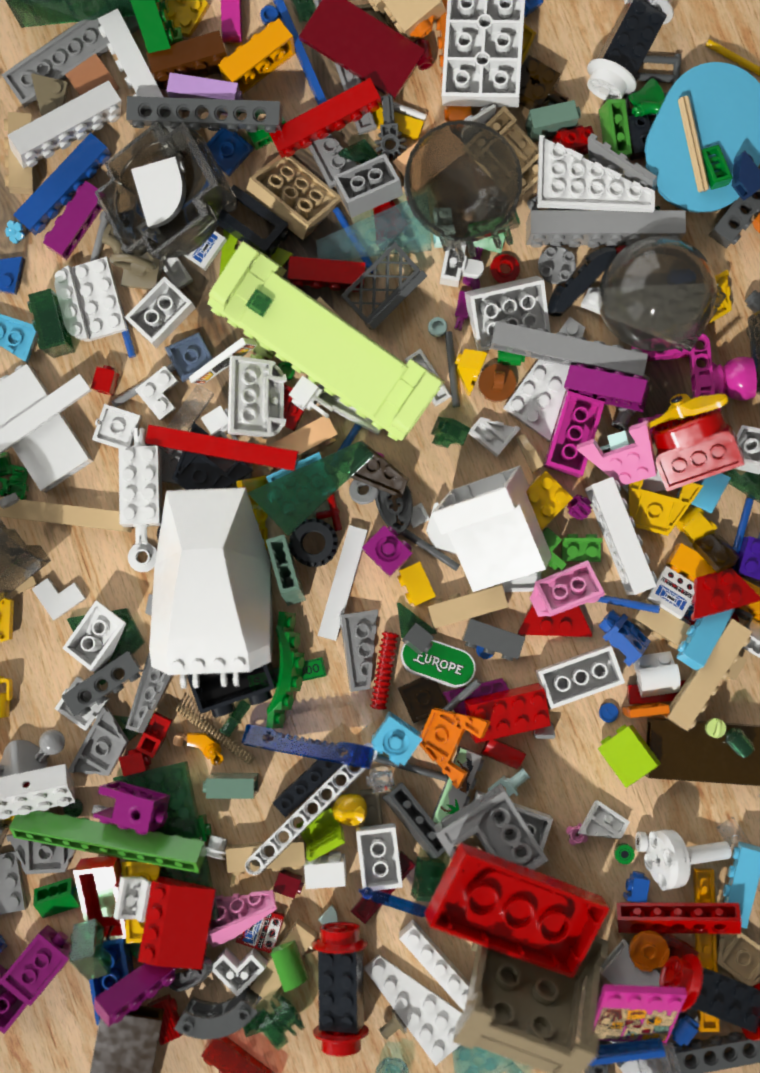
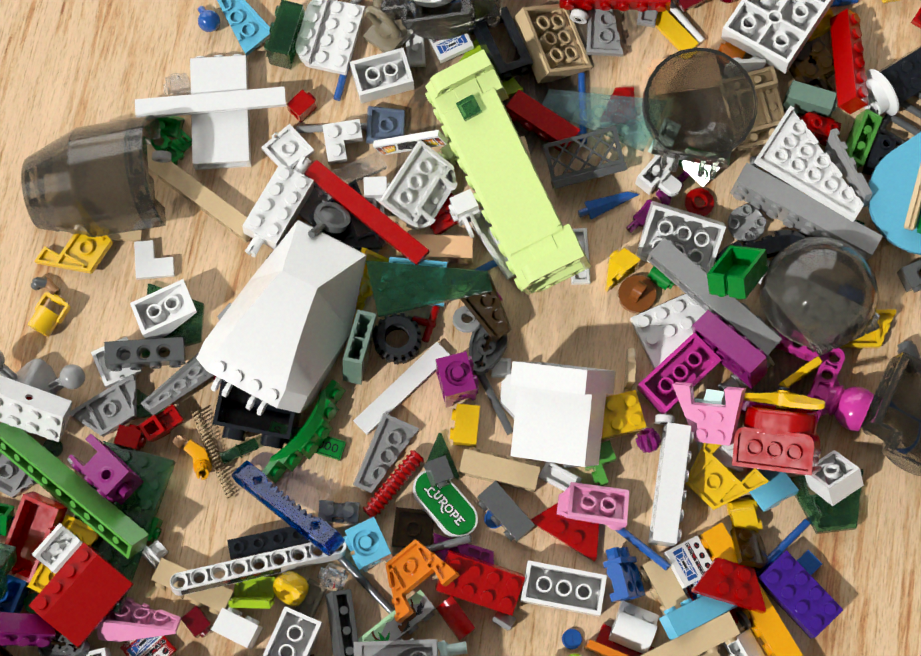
camera: 25 degrees right, 10 degrees down
white piece [128,543,157,572] -> none
sand green brick [203,773,258,799] -> none
green tile [277,361,295,381] -> none
light grey brick [333,154,403,218] -> none
clear green tile [338,139,379,164] -> none
dark grey gear [375,95,407,161] -> none
light aqua tile [428,317,447,337] -> none
clear green brick [431,417,471,448] -> none
dark grey bar [445,331,460,407] -> none
white wing [468,417,521,457] -> none
bright green bracket [561,534,603,562] -> none
green arm [628,78,665,117] -> none
none -> dark grey piece [308,202,350,238]
none -> dark grey brick [318,500,360,525]
none -> white tile [569,9,589,24]
none -> blue bar [578,192,640,219]
none -> white tile [655,414,675,425]
none -> green piece [707,245,768,299]
none -> yellow tile [779,356,822,387]
none -> red brick [830,8,868,114]

